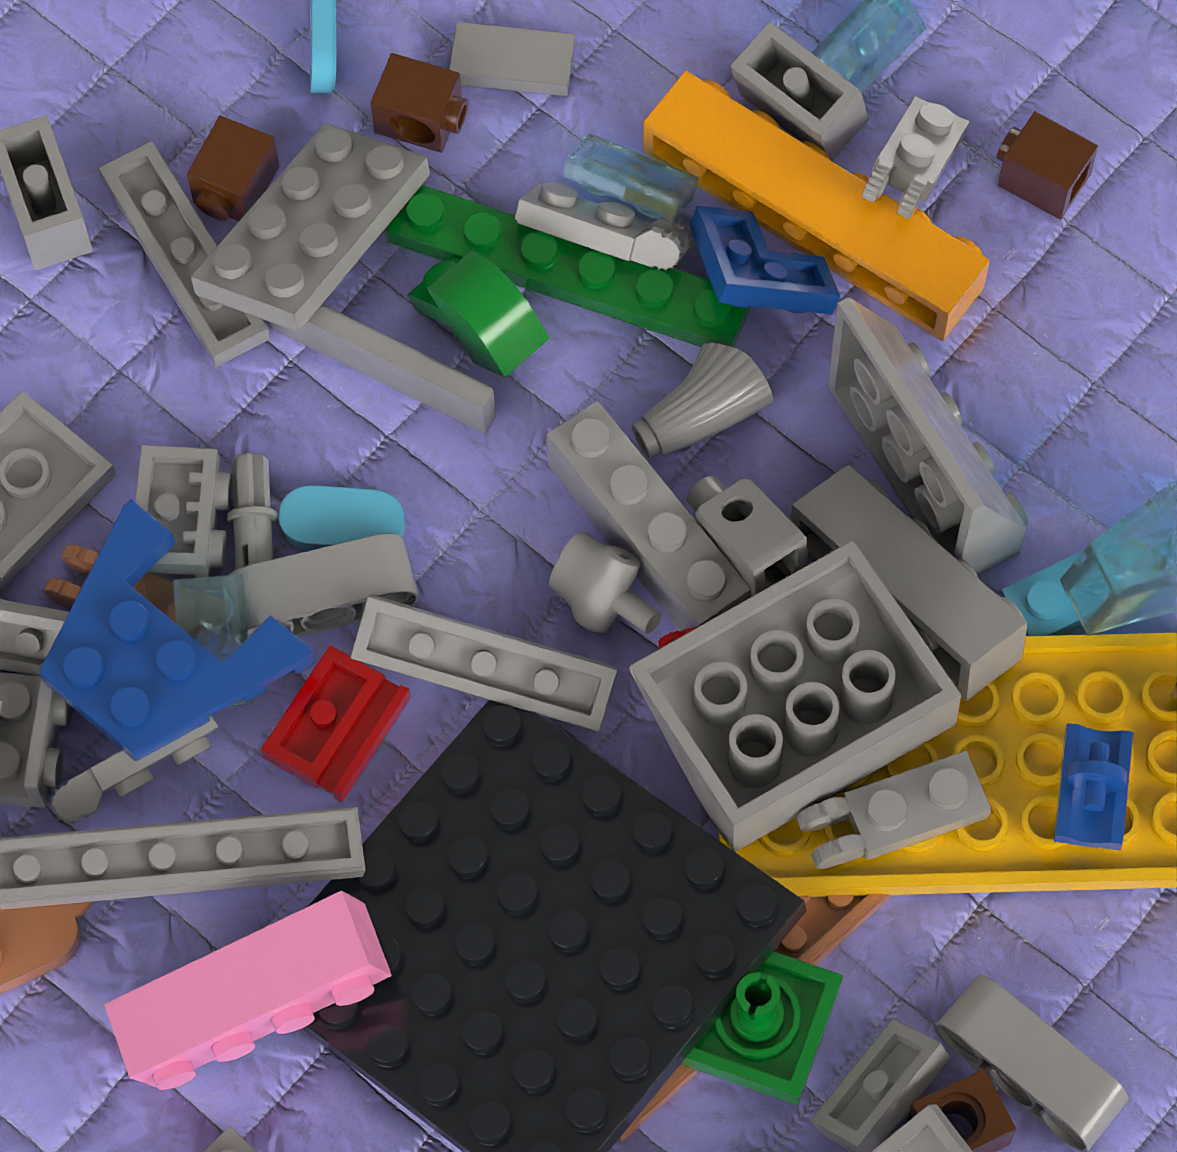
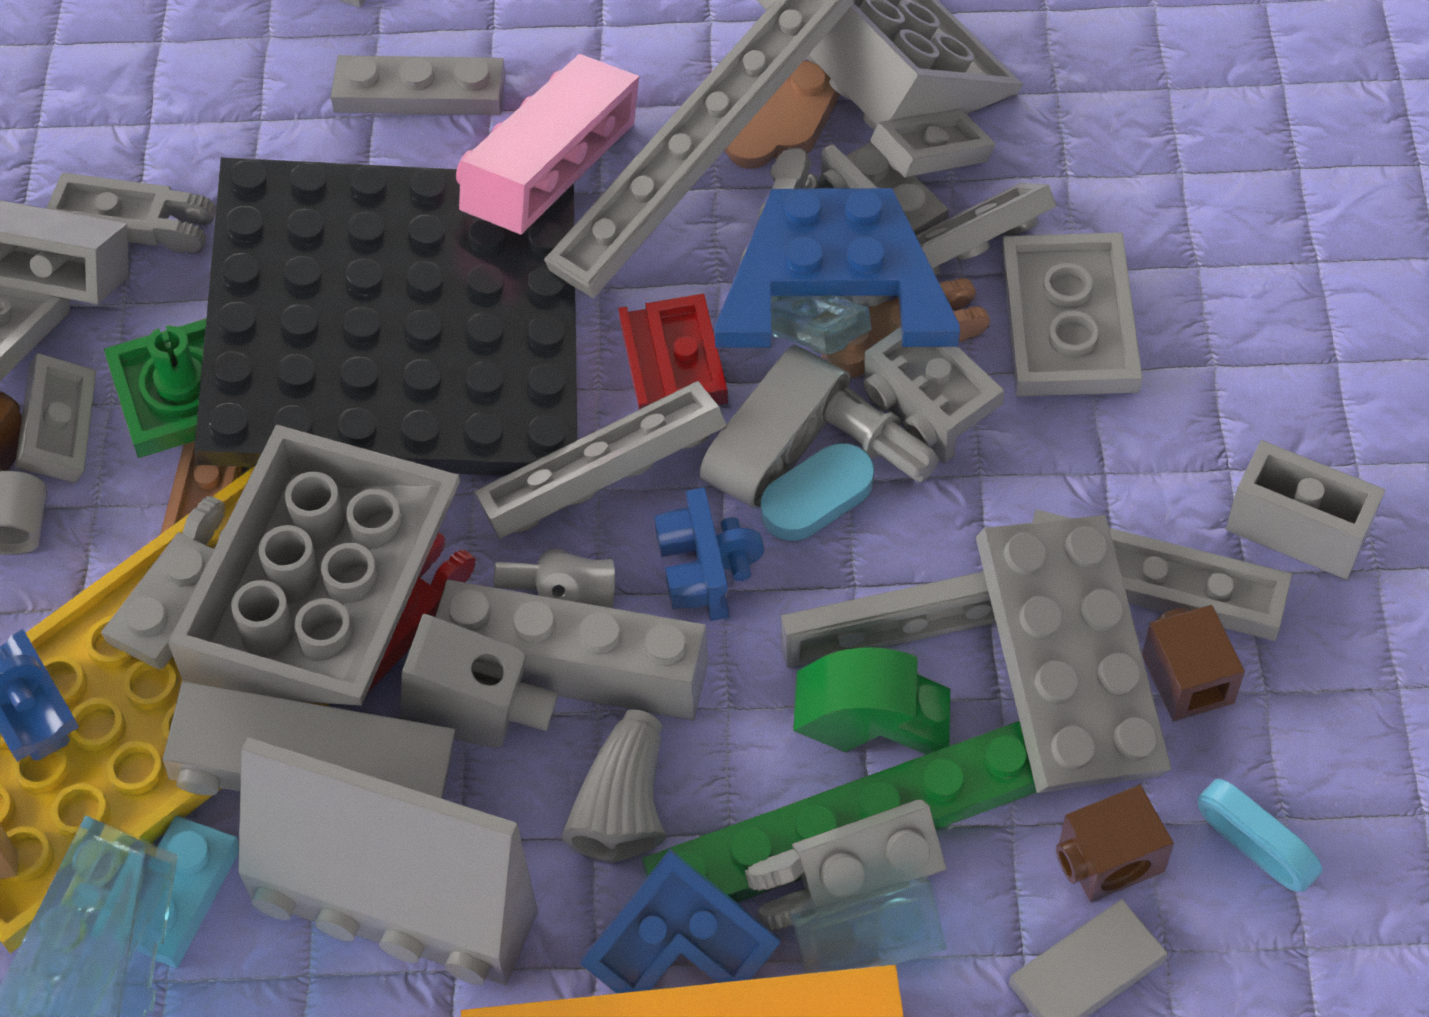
camera: 140 degrees right, 10 degrees down
none -> blue hips [654,487,765,621]

